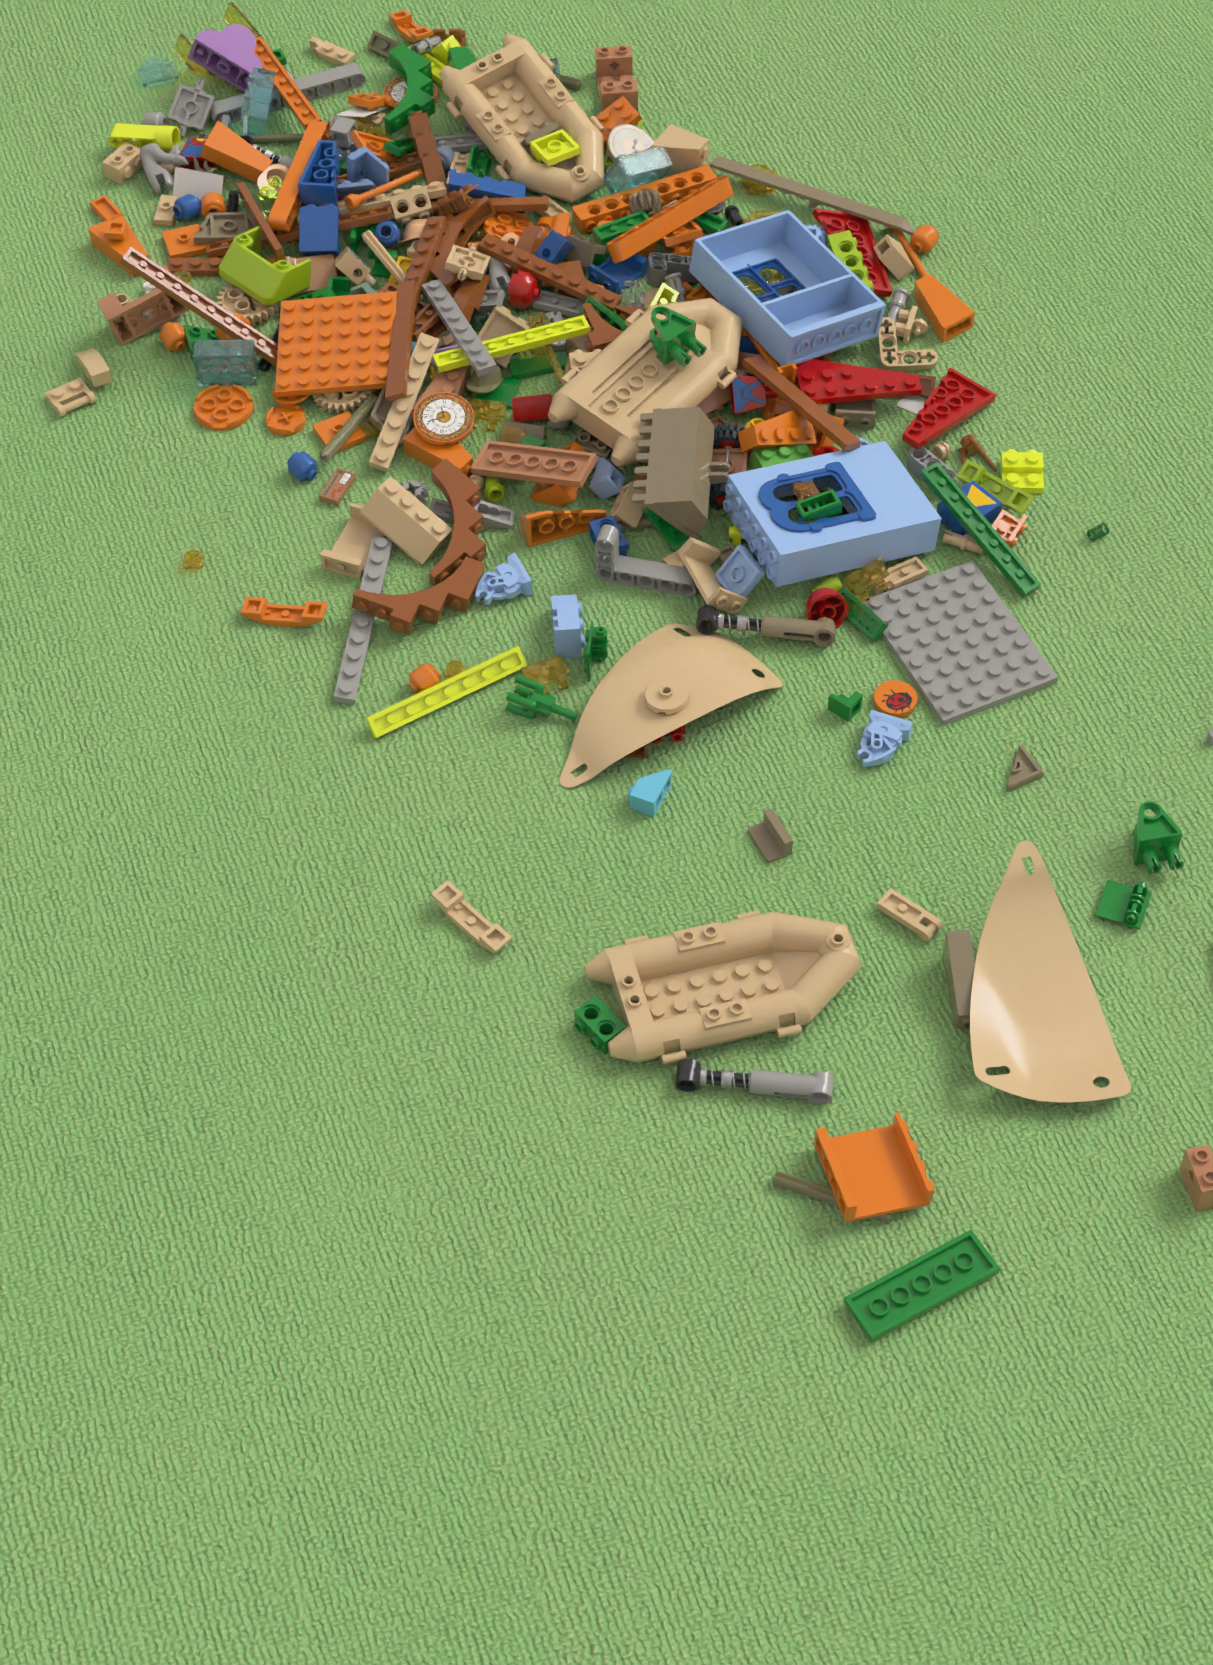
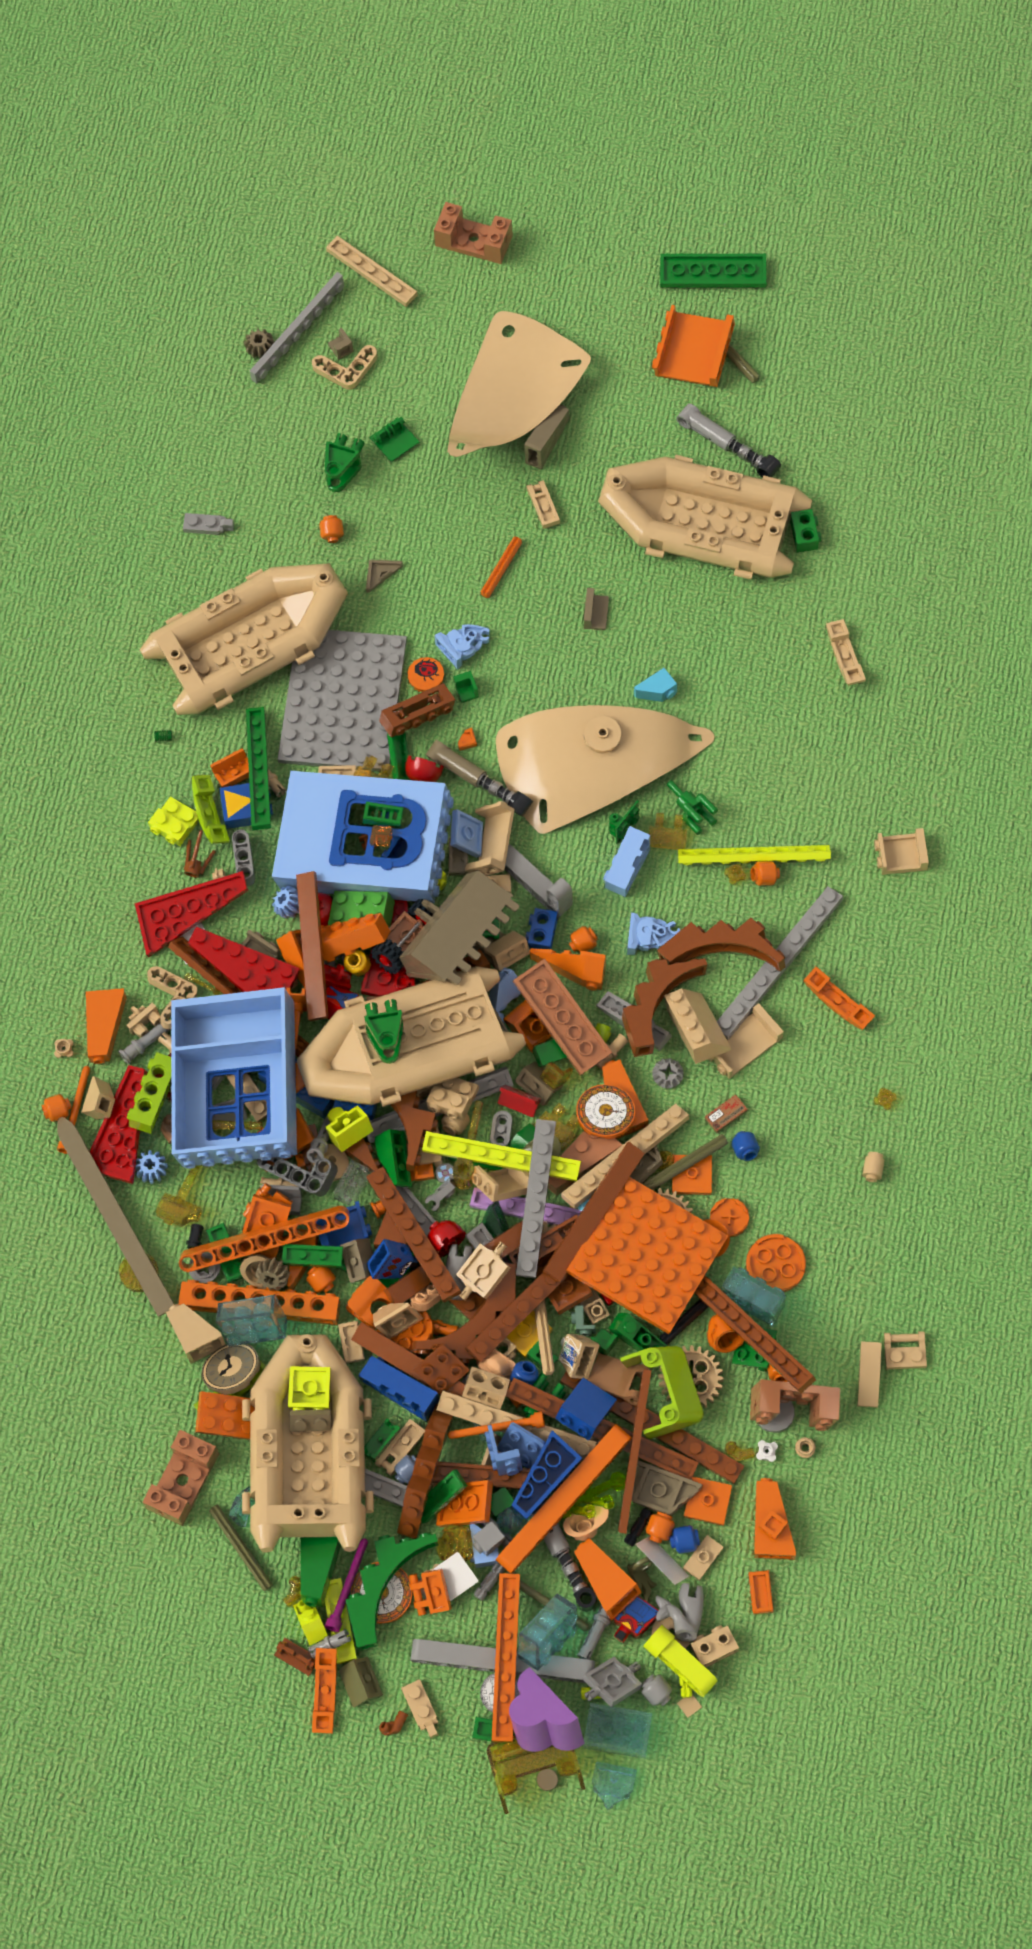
camera: 145 degrees left, 15 degrees up
none -> tan plate [54,1039,74,1058]
none -> tan piece [140,563,348,715]
none -> orange head [319,515,344,543]
none -> red hips [324,964,352,991]
none -> magenta piece [324,1538,368,1632]
none -> tan slope [373,1303,423,1339]
none -> dark orange brick [379,683,456,737]
none -> dark orange arm [379,1711,408,1736]
none -> orange tile [458,727,477,751]
none -> orange axle [481,536,522,598]
none -> light grey plate [490,1111,512,1147]
none -> orange head [569,926,599,952]
none -> clear light blue brick [583,1703,652,1759]
none -> tan brick [862,1152,885,1182]
none -> tan panel [874,828,929,875]

